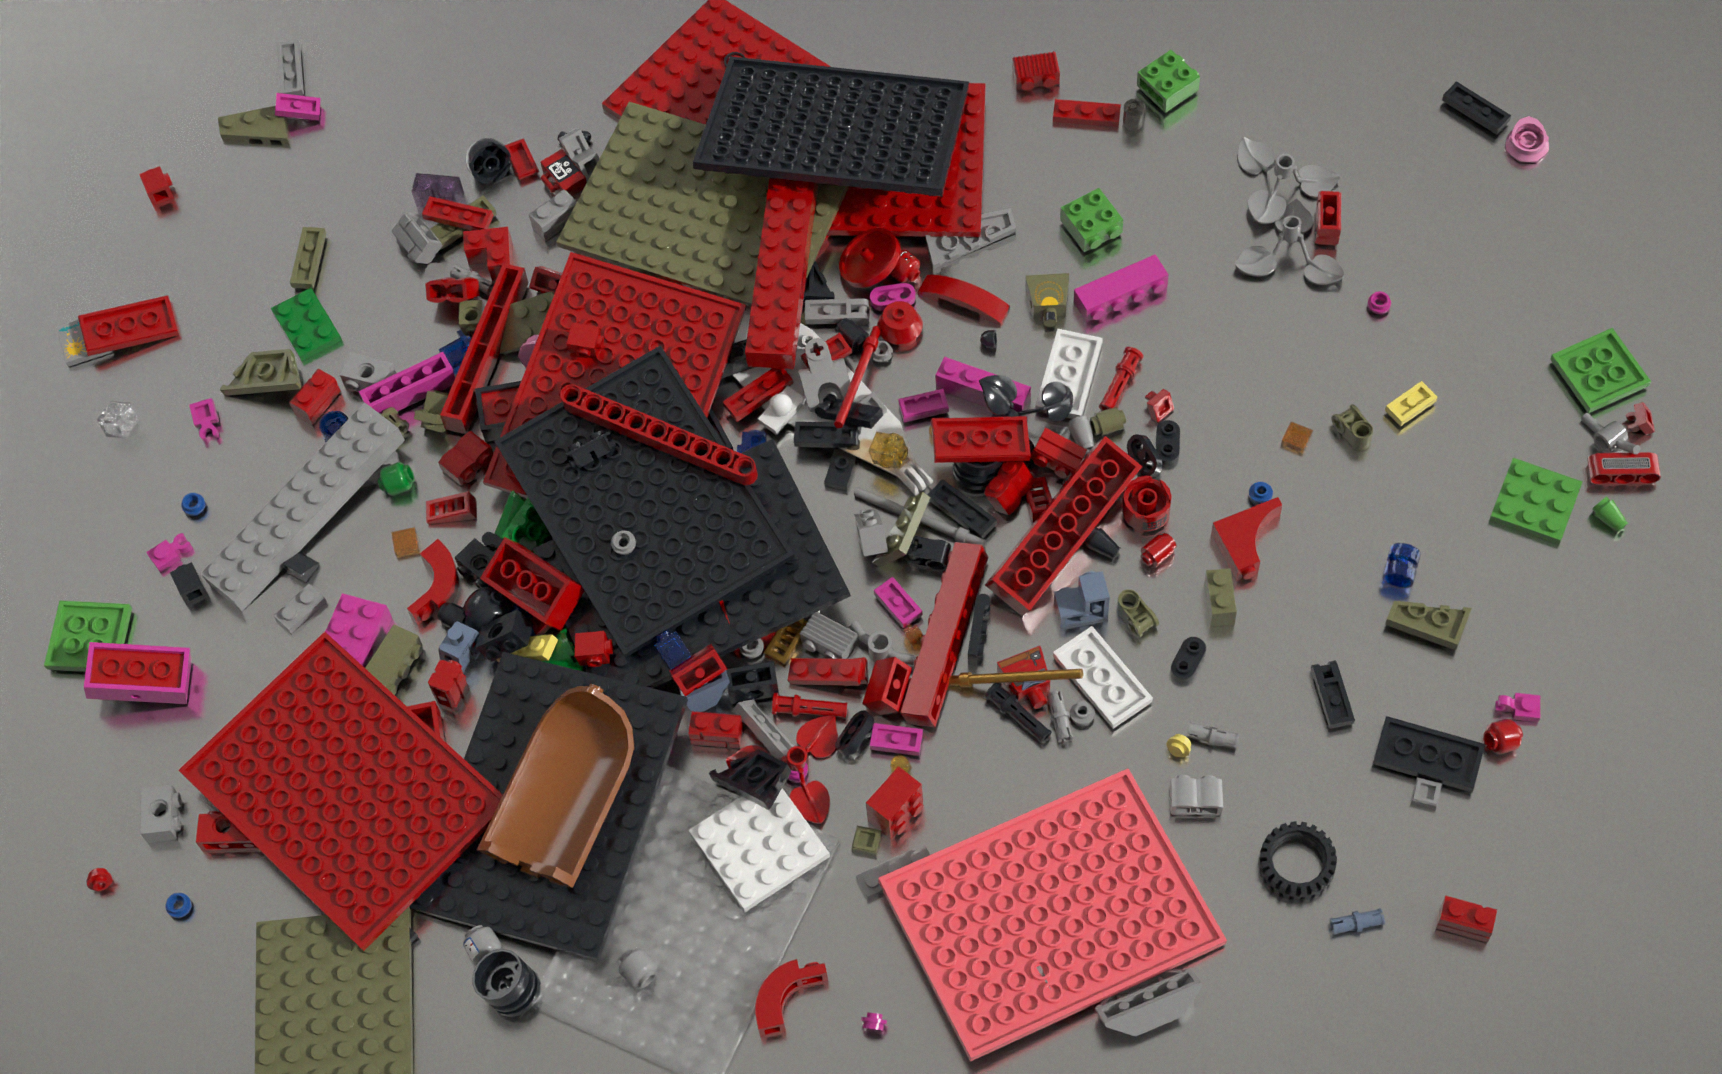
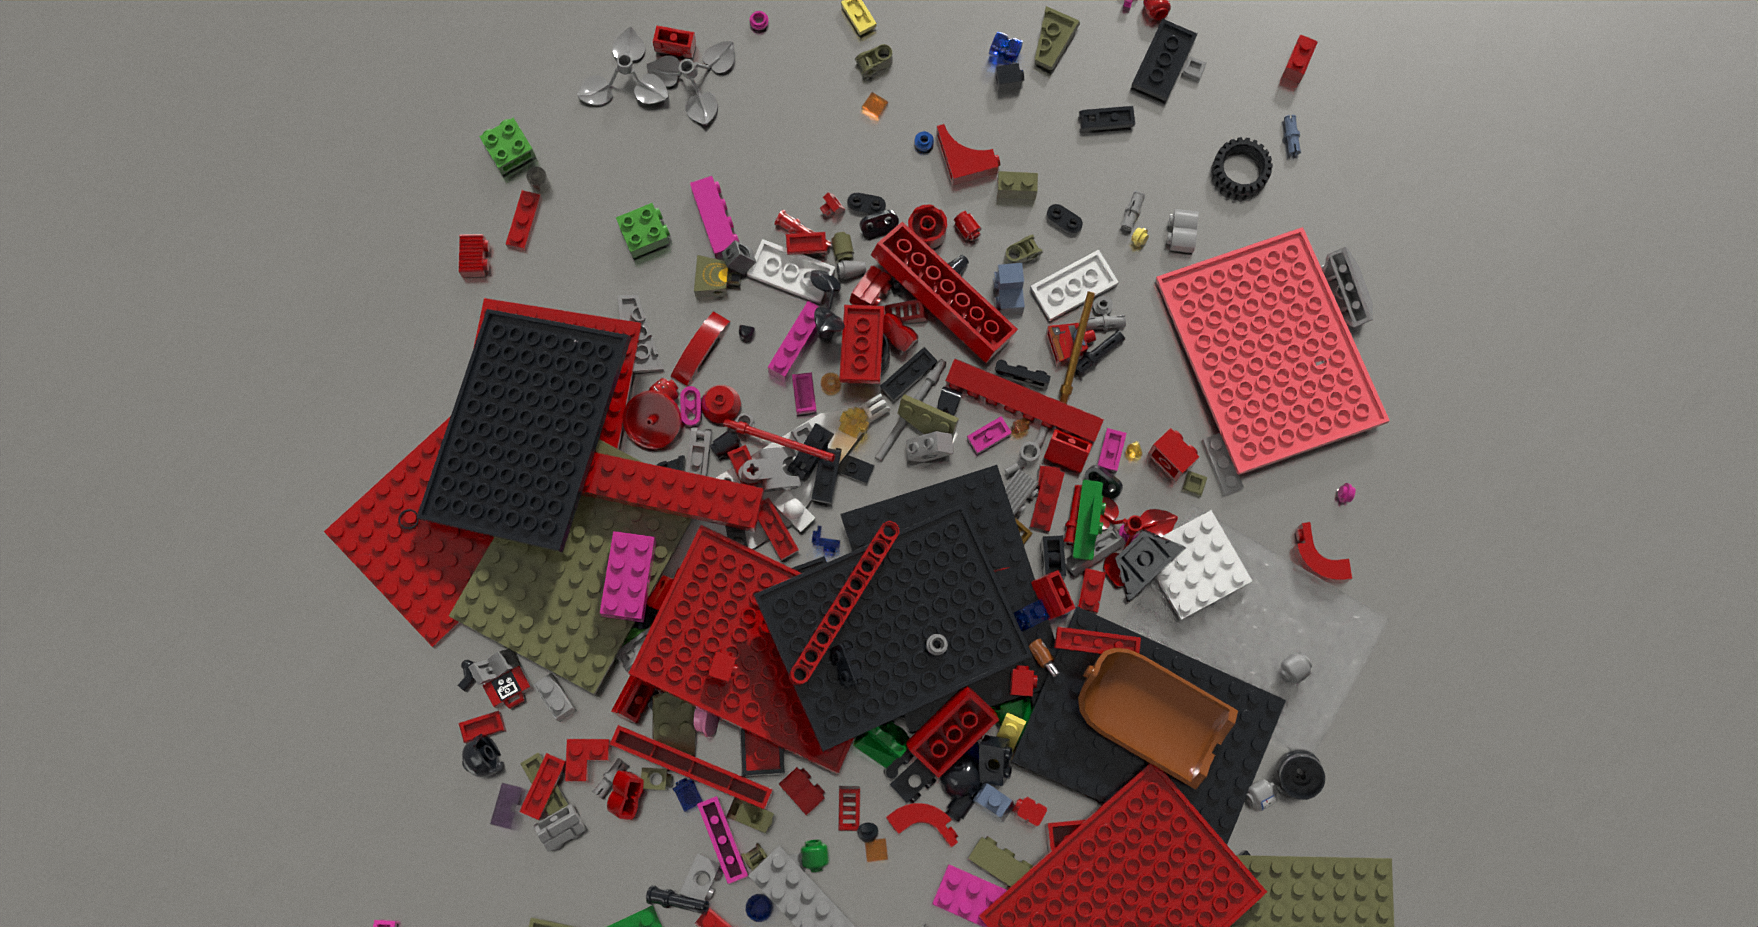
camera: 90 degrees left, 15 degrees up
none -> dark pink brick [600,531,657,623]
none -> black pin [646,885,709,915]
none -> dark grey brick [722,240,757,275]
none -> red tile [786,232,827,255]
none -> black plate [857,822,878,843]
none -> black brick [995,63,1025,92]
none -> dark orange piece [1029,639,1059,677]
none -> red plate [1054,627,1141,654]
none -> green bracket [1073,480,1106,561]

